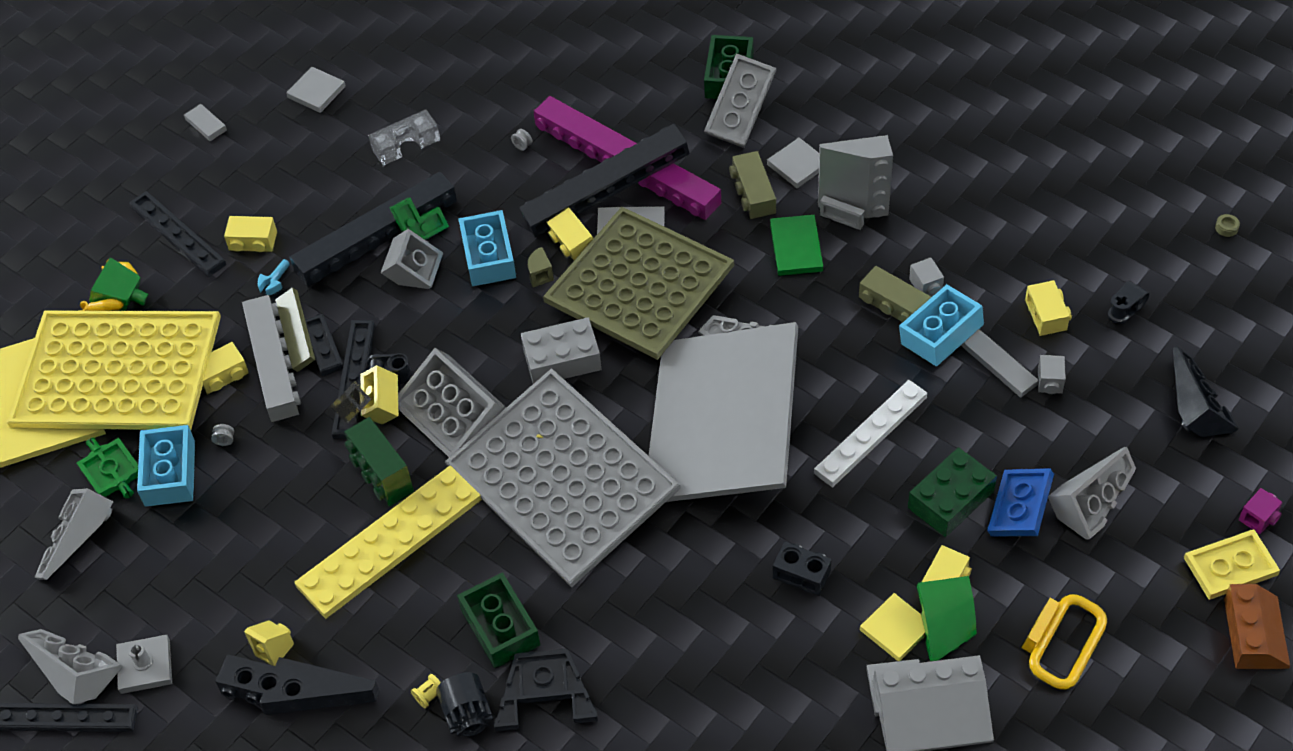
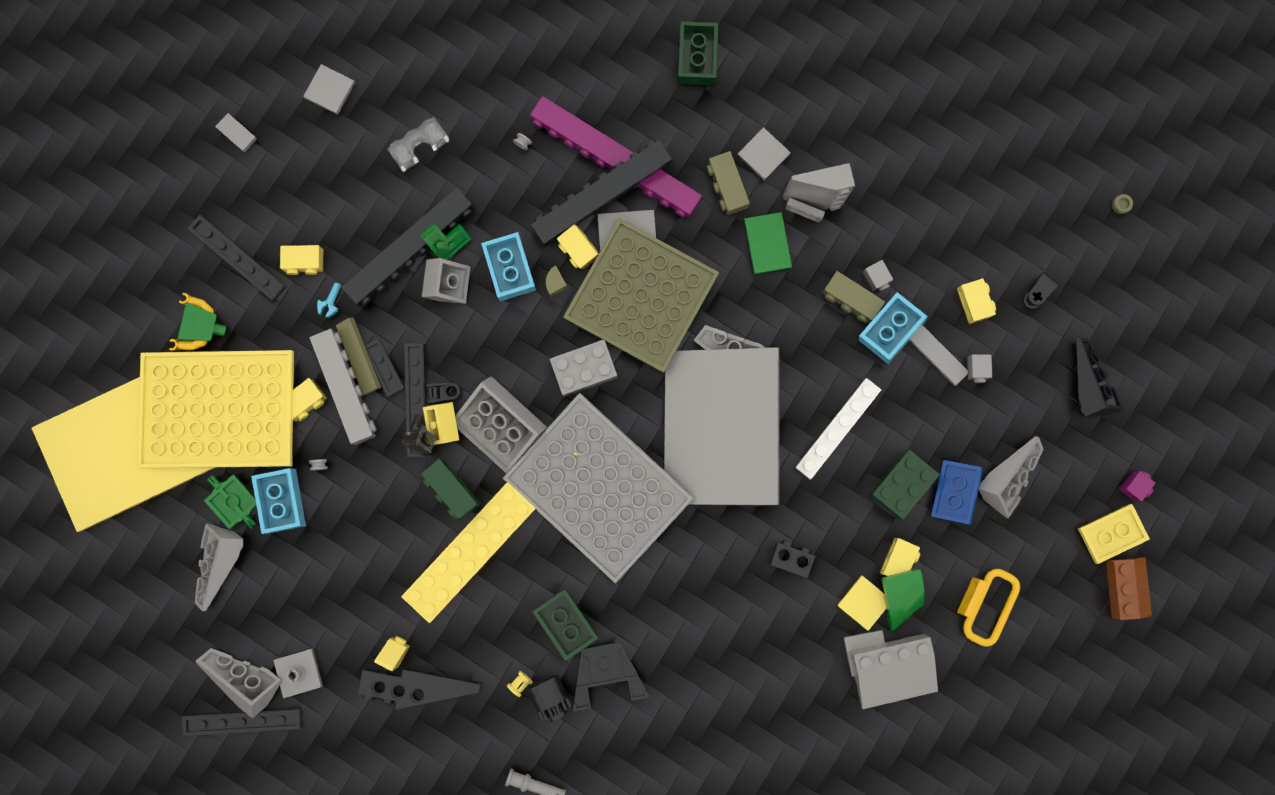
camera: 10 degrees left, 30 degrees up
light grey tile [704,54,776,148] -> none

